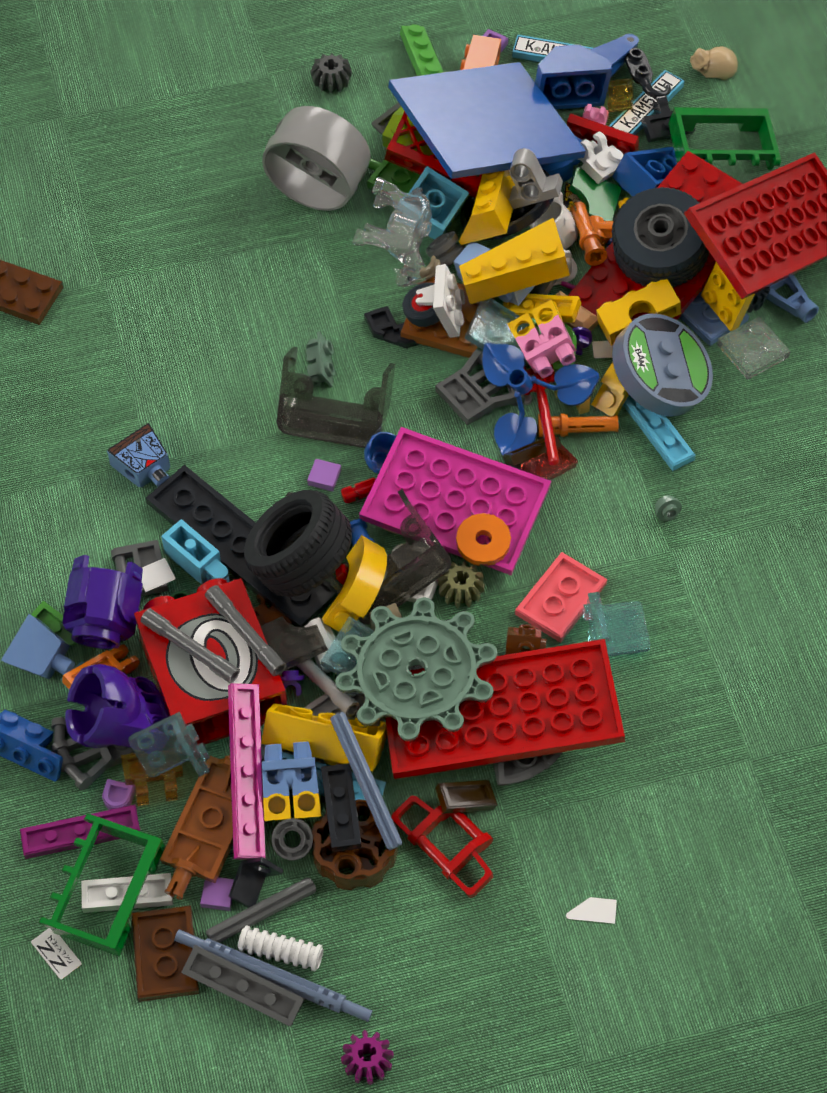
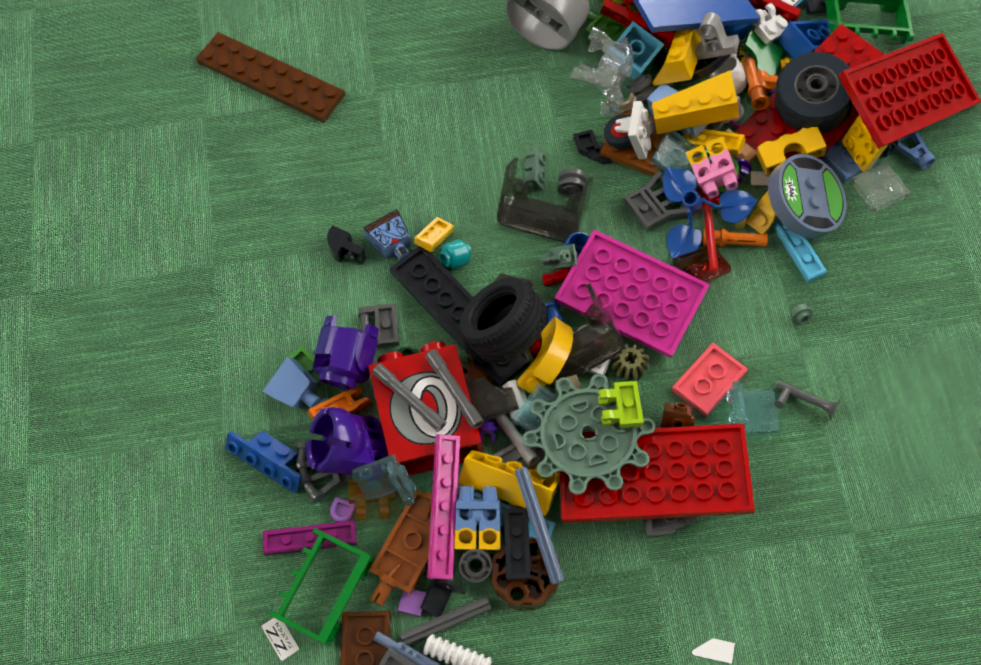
camera: 10 degrees right, 5 degrees up
white plate [81,873,173,913] -> none
white sticker [141,558,176,592] -> none
medium azure brick [161,519,229,585] -> none
medium lavender tile [307,459,341,491] -> none
red bar [391,795,493,898] -> none
dark brown tile [435,780,498,814] -> none
orange tile [456,513,511,566] -> none
none -> black brick [327,225,366,265]
none -> yellow plate [414,217,454,252]
none -> teal head [439,239,472,270]
none -> sand green hinge [540,244,578,269]
none -> dark grey wheel [557,168,587,198]
none -> lime plate [598,381,644,428]
none -> dark grey piece [774,380,841,420]

